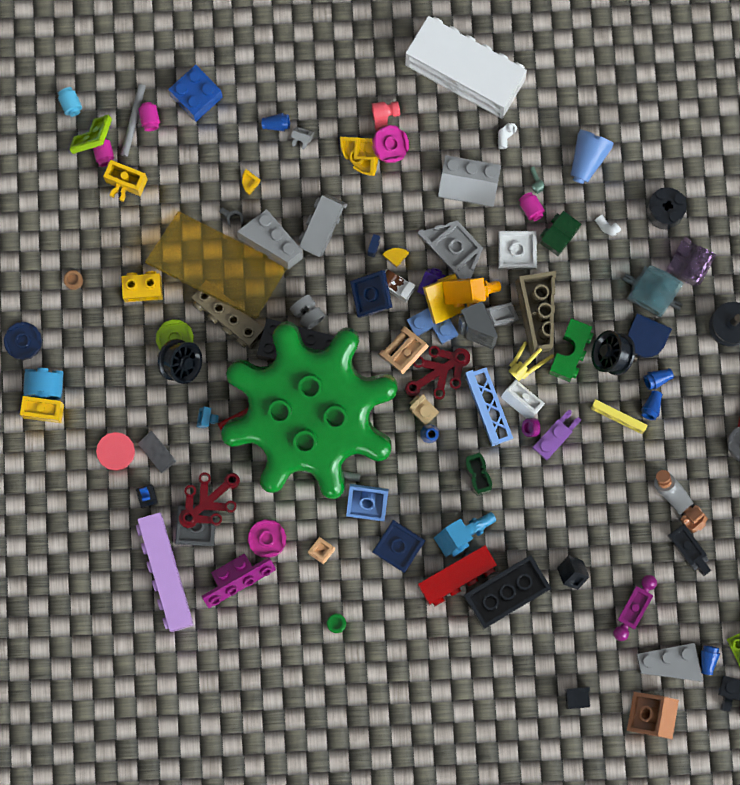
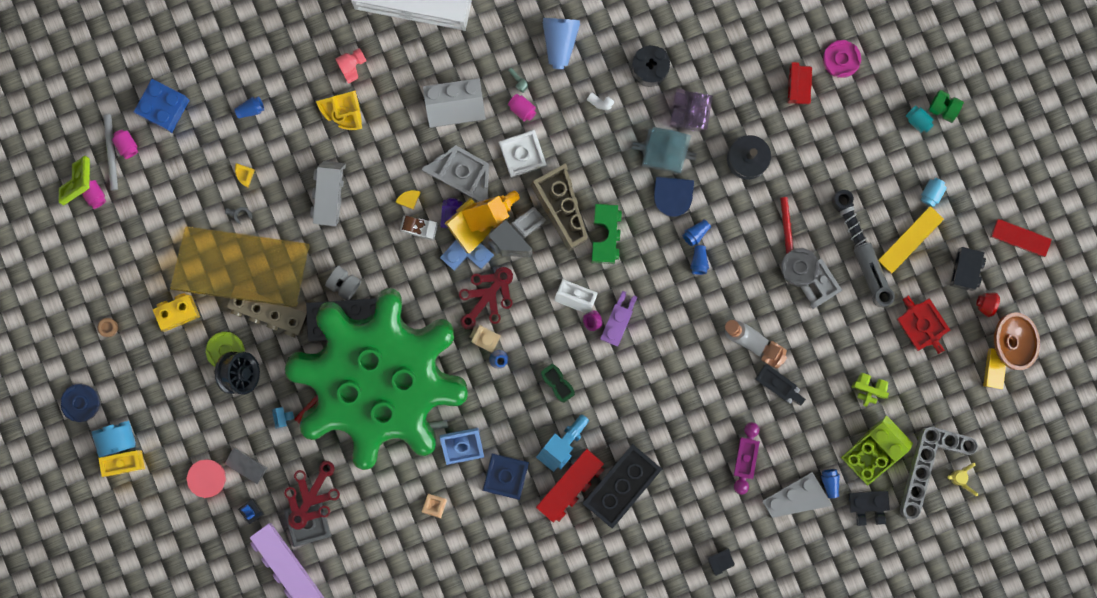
camera: 20 degrees left, 5 degrees up
medium azure brick [58,87,82,117] -> none
yellow brick [103,160,148,202] -> none
magenta bracket [201,553,276,608] -> none
light grey wedge [237,209,303,269] -> none
dark pink tile [248,519,286,558] -> none
light grey tile [291,126,314,150] -> none
green tile [327,614,346,634] -> none
dark blue tile [350,270,393,318] -> none
dark blue tile [368,234,380,258] -> none
dark pink tile [372,125,409,163] -> none
light nougat plate [379,326,429,374] -> none
light blue fence [465,367,513,447] -> none
white arm [498,123,517,149] -> none
light yellow plant [508,341,554,381] -> none
dark green brick [540,211,582,256] -> none
black panel [557,555,589,590] -> none
black wheel [591,330,638,375] -> none
light yellow tile [591,399,648,434] -> none
nougat slope [627,692,679,739] -> none

